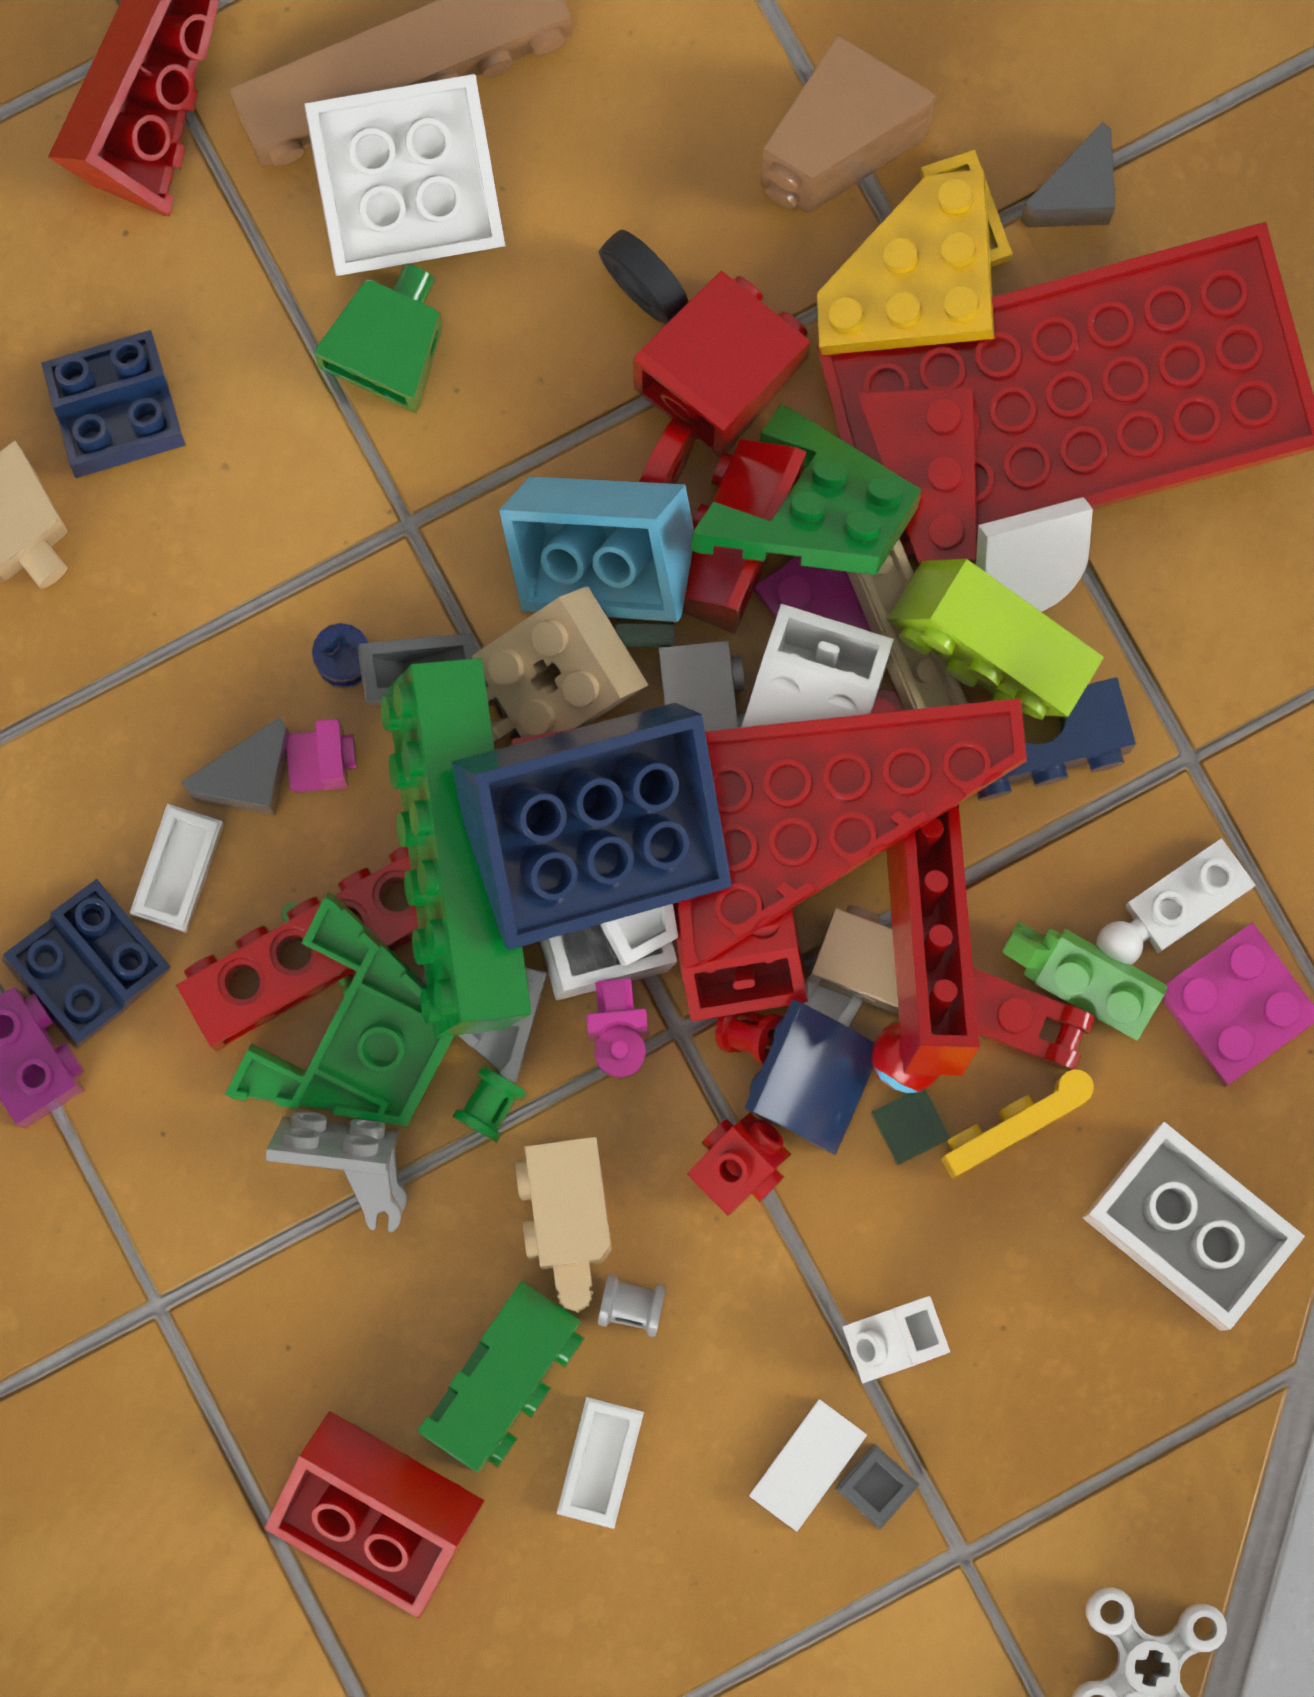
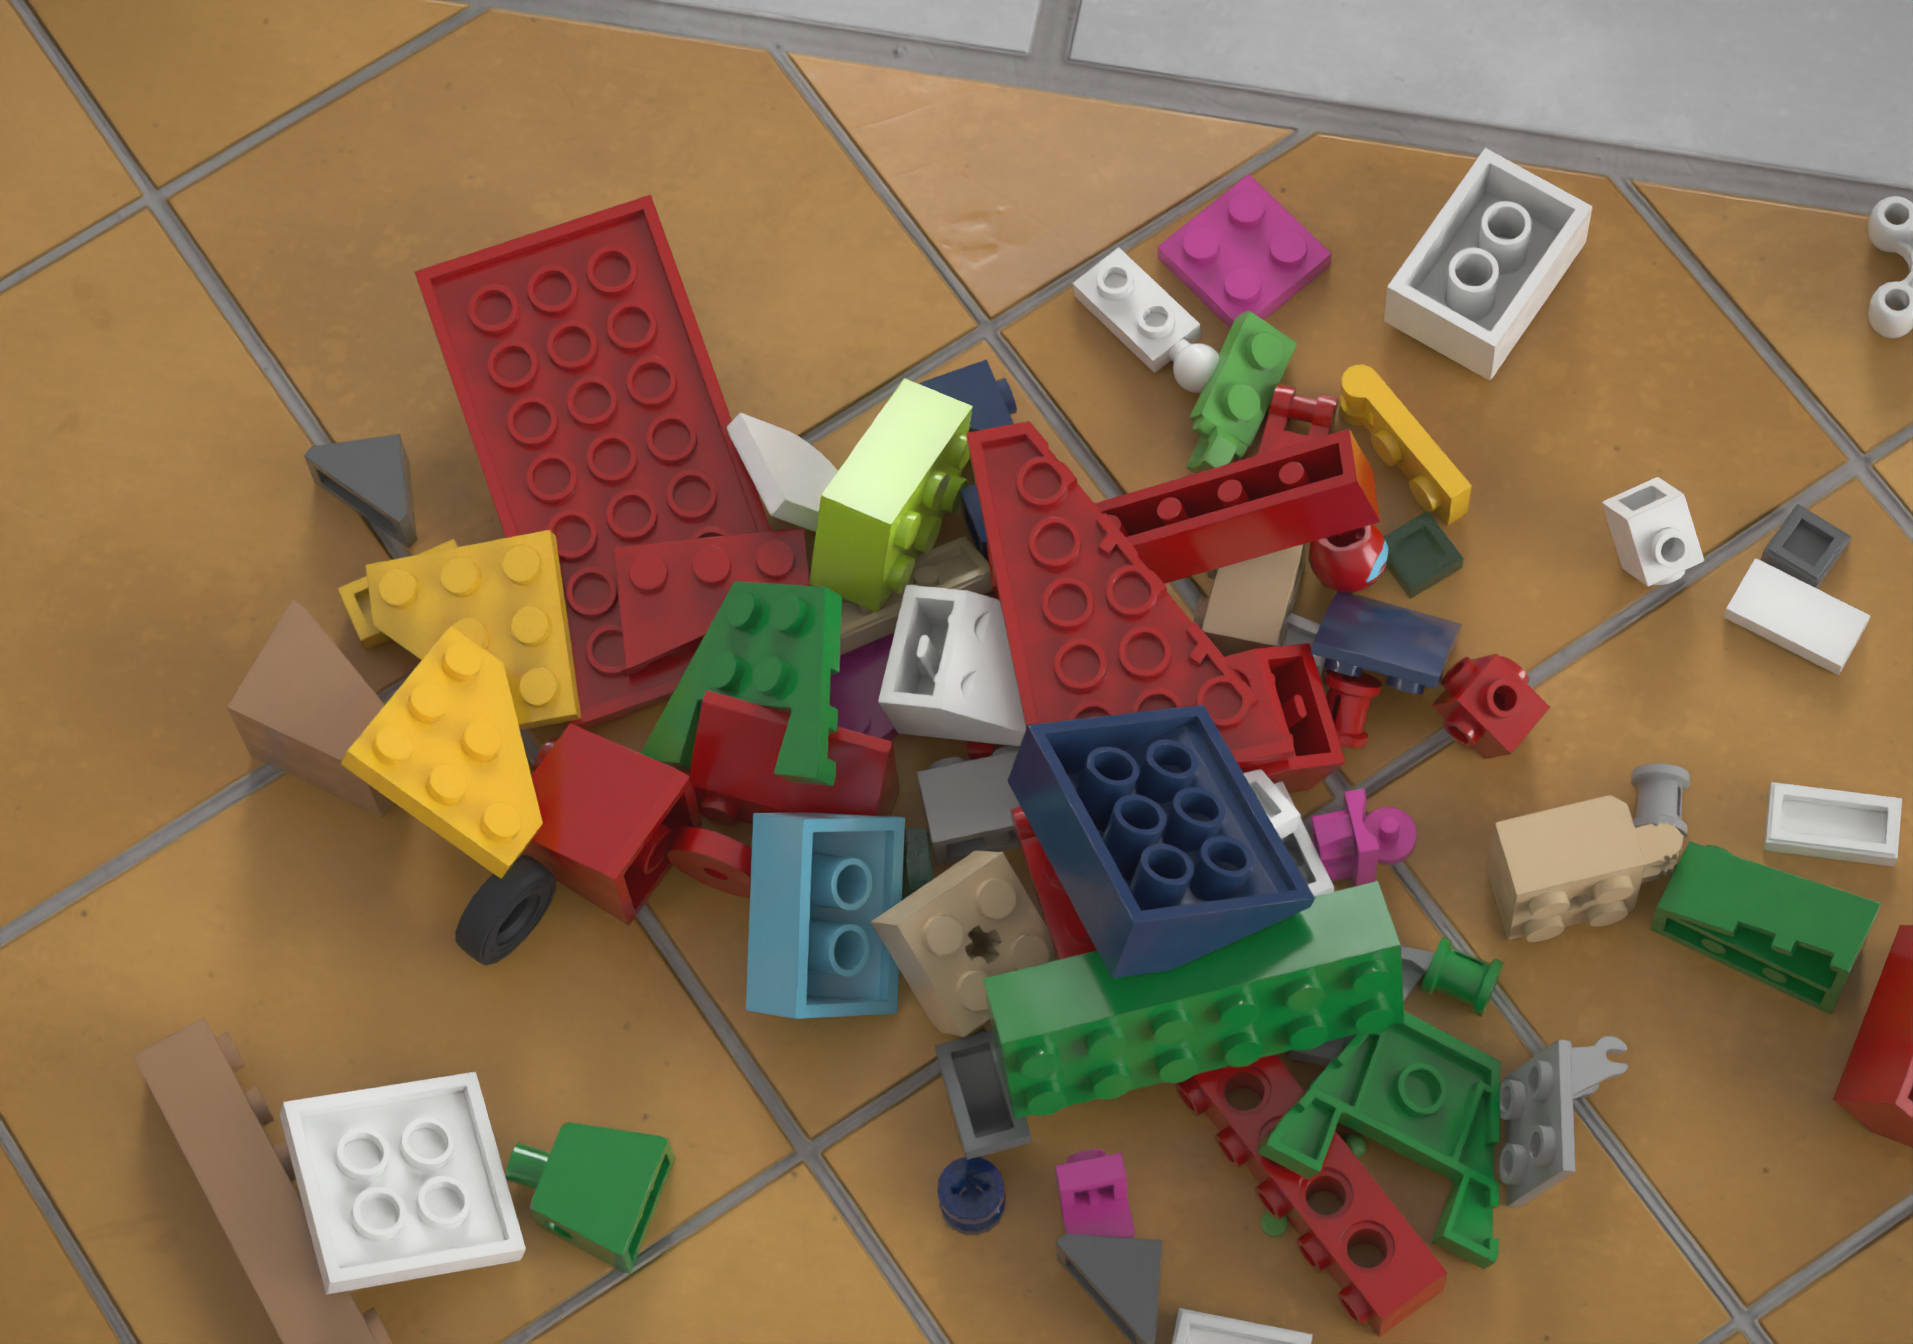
camera: 90 degrees left, 15 degrees down
none -> yellow plate [340,626,543,879]

